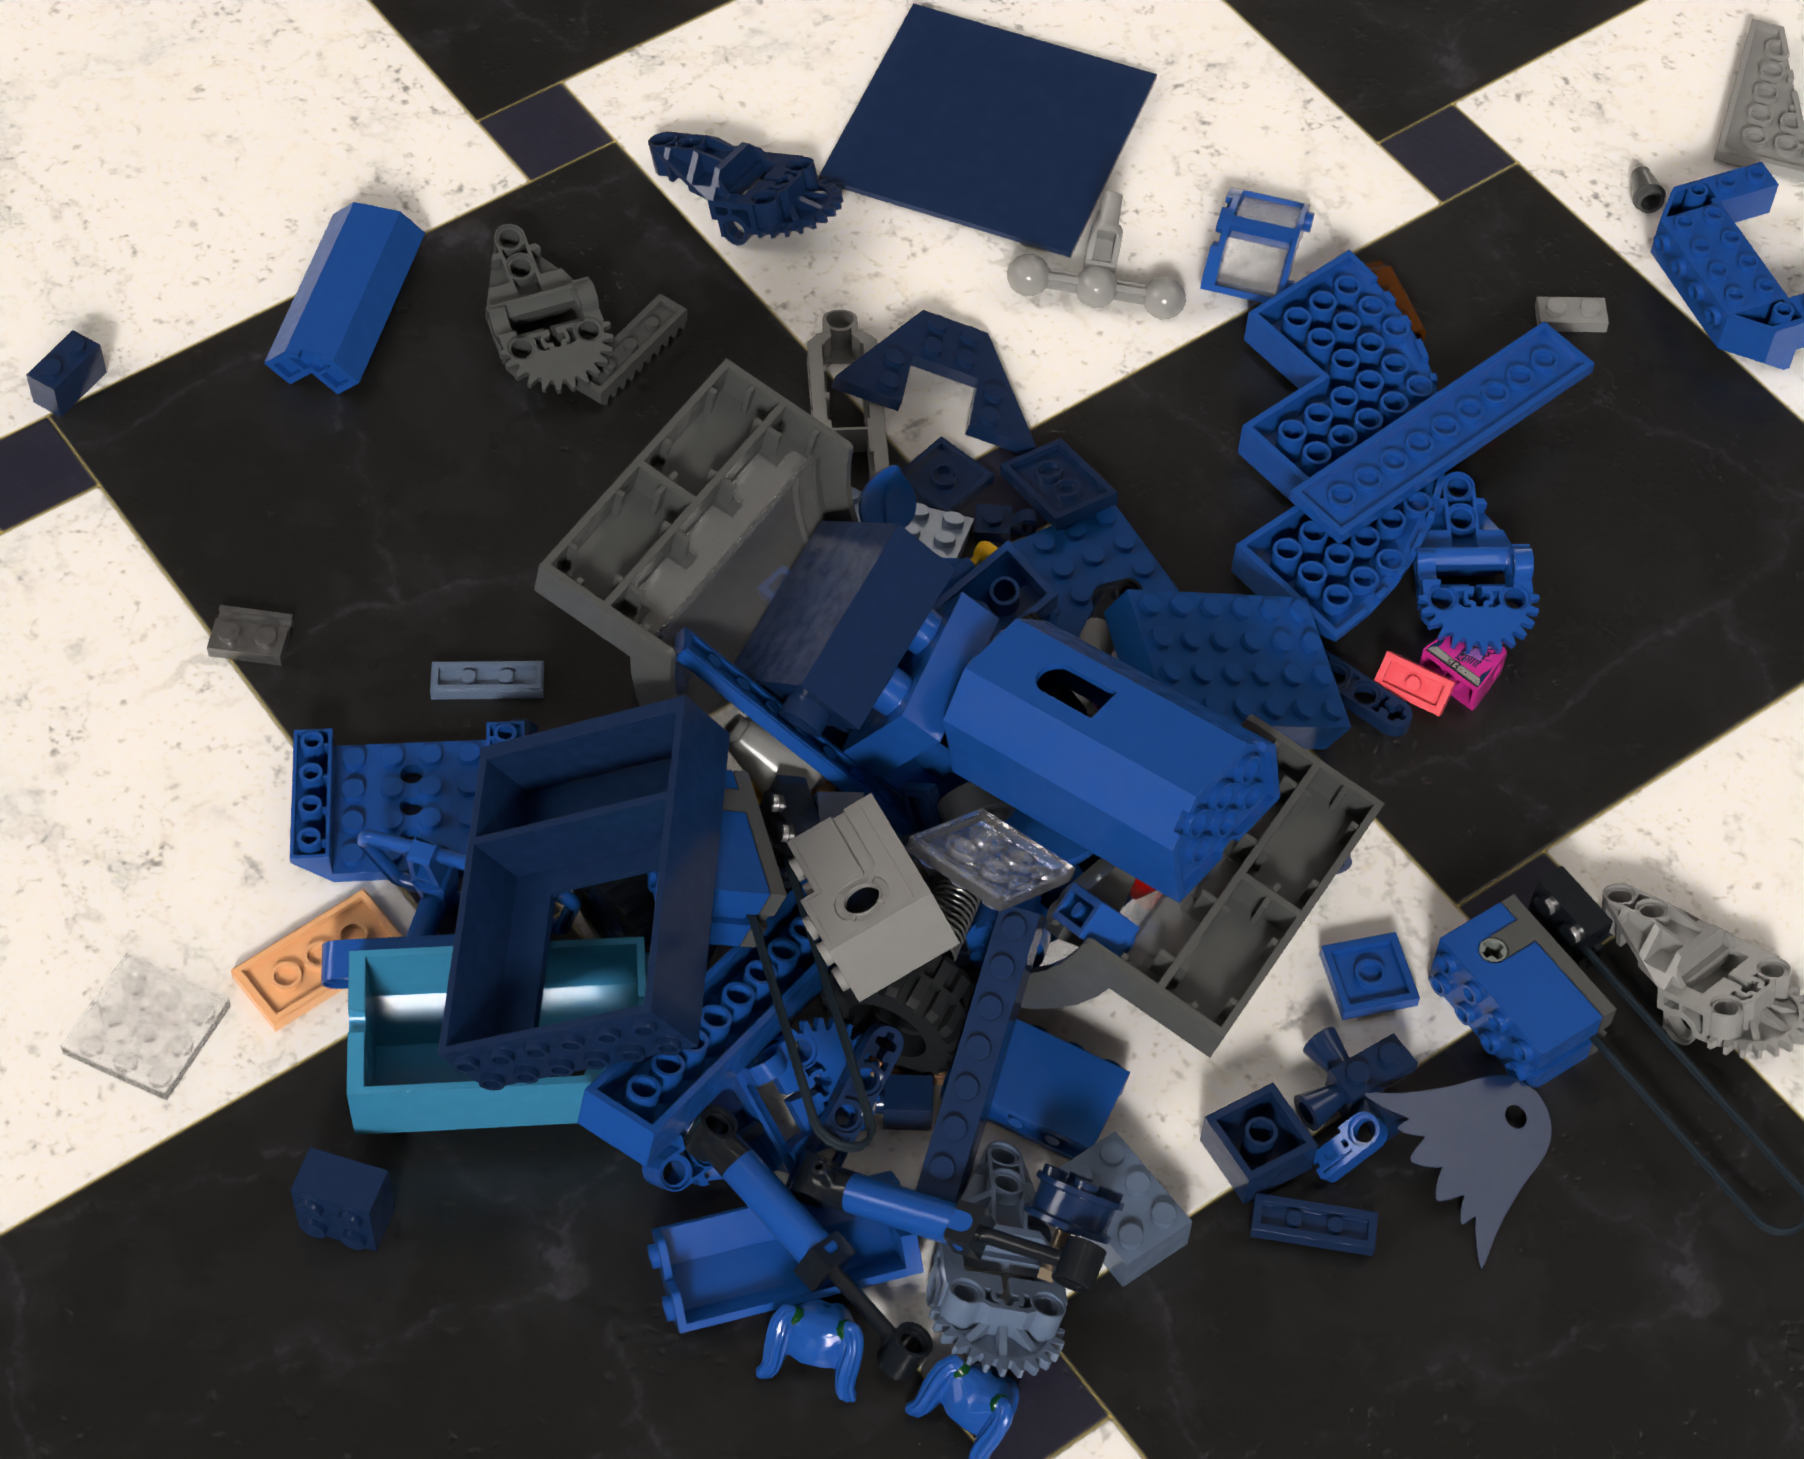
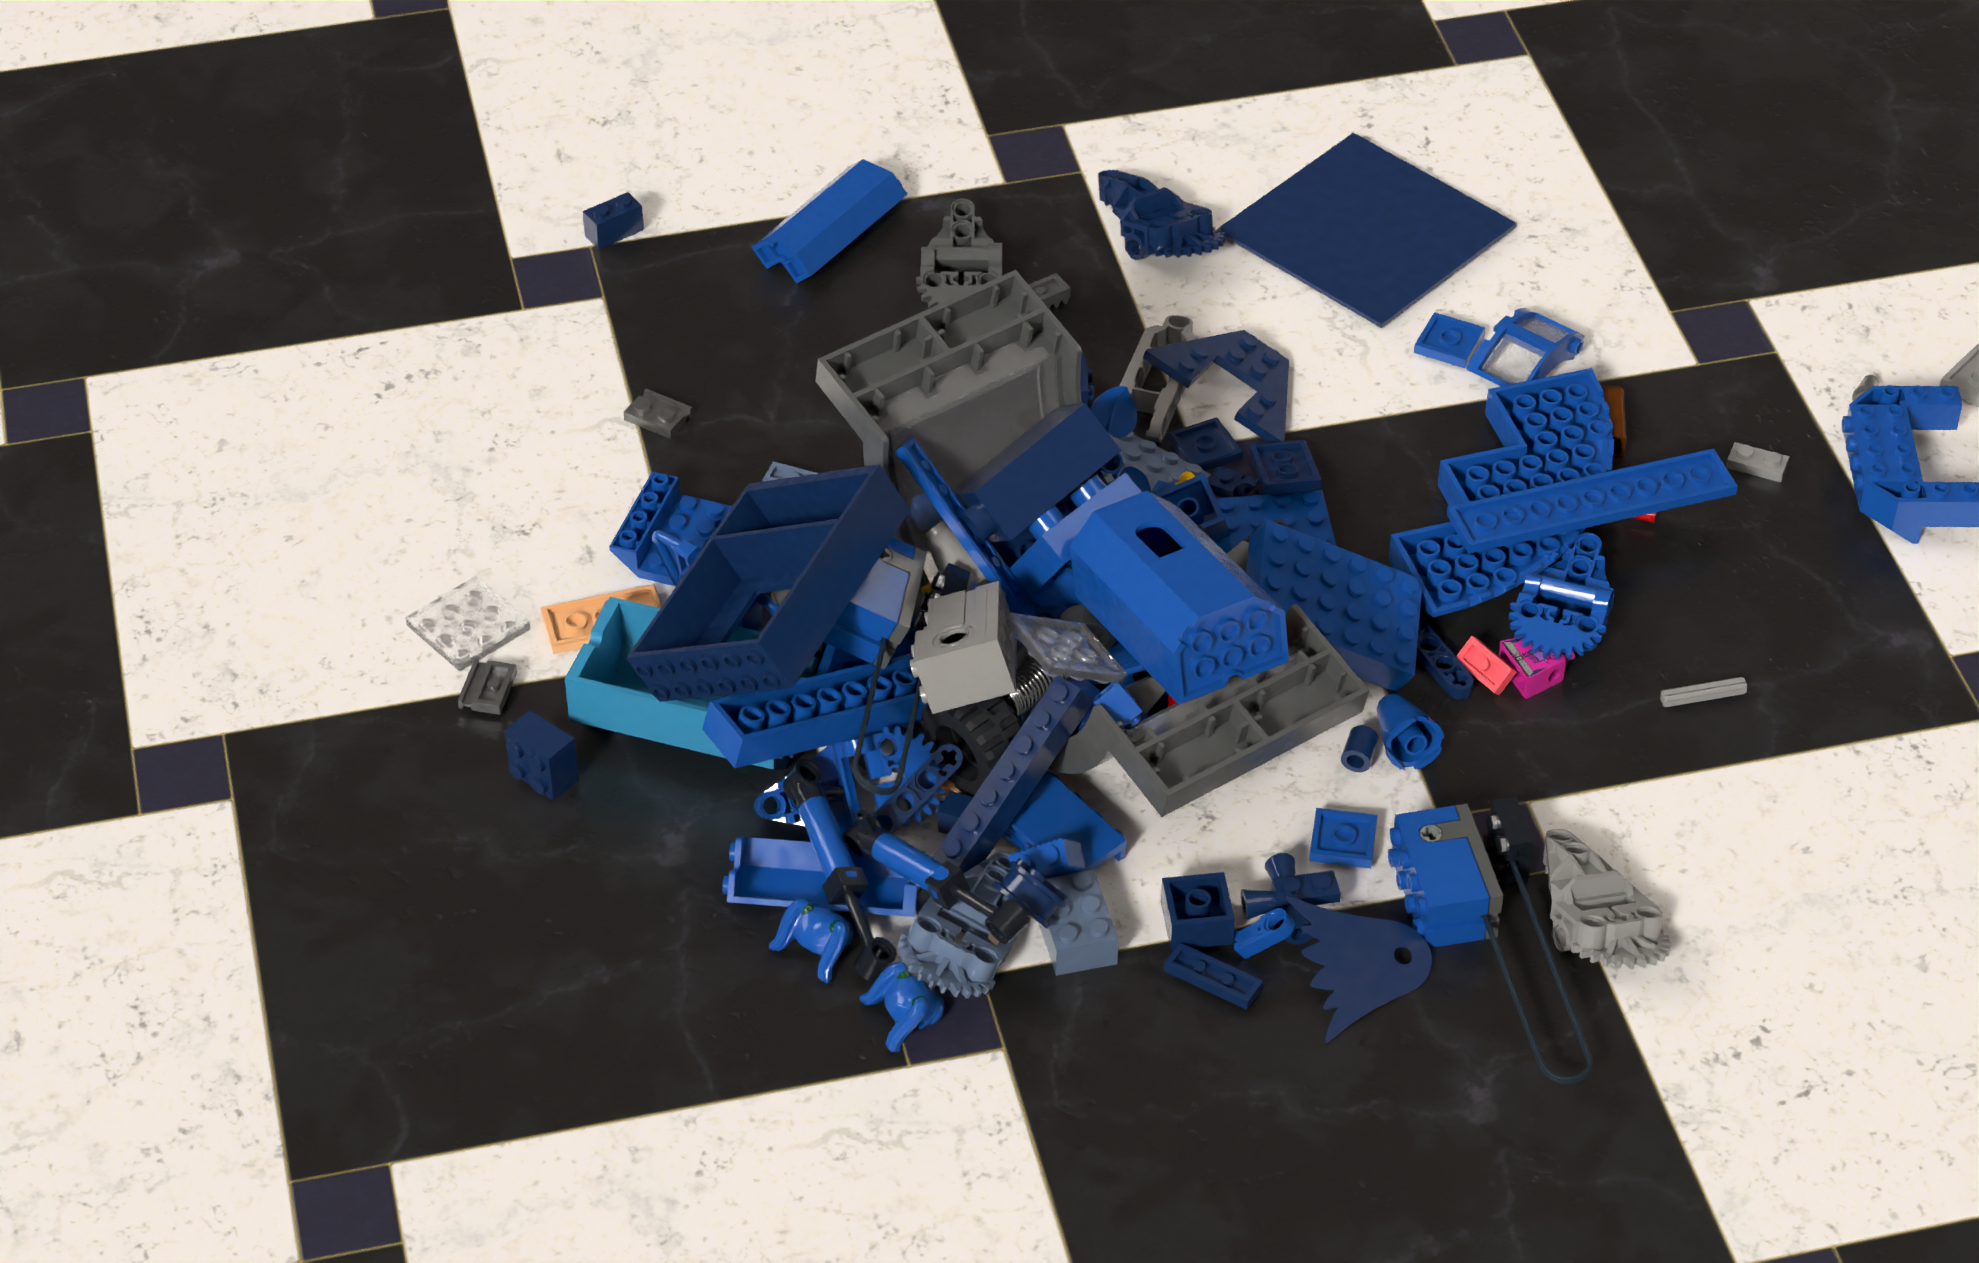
camera: 25 degrees right, 10 degrees down
light grey connector [1007,191,1186,320] -> none
none -> flat silver plate [458,658,517,715]
none -> blue brick [1009,837,1085,878]
none -> blue cone [1377,694,1444,770]
none -> blue plate [1414,312,1485,368]
none -> light grey axle [1660,677,1747,708]

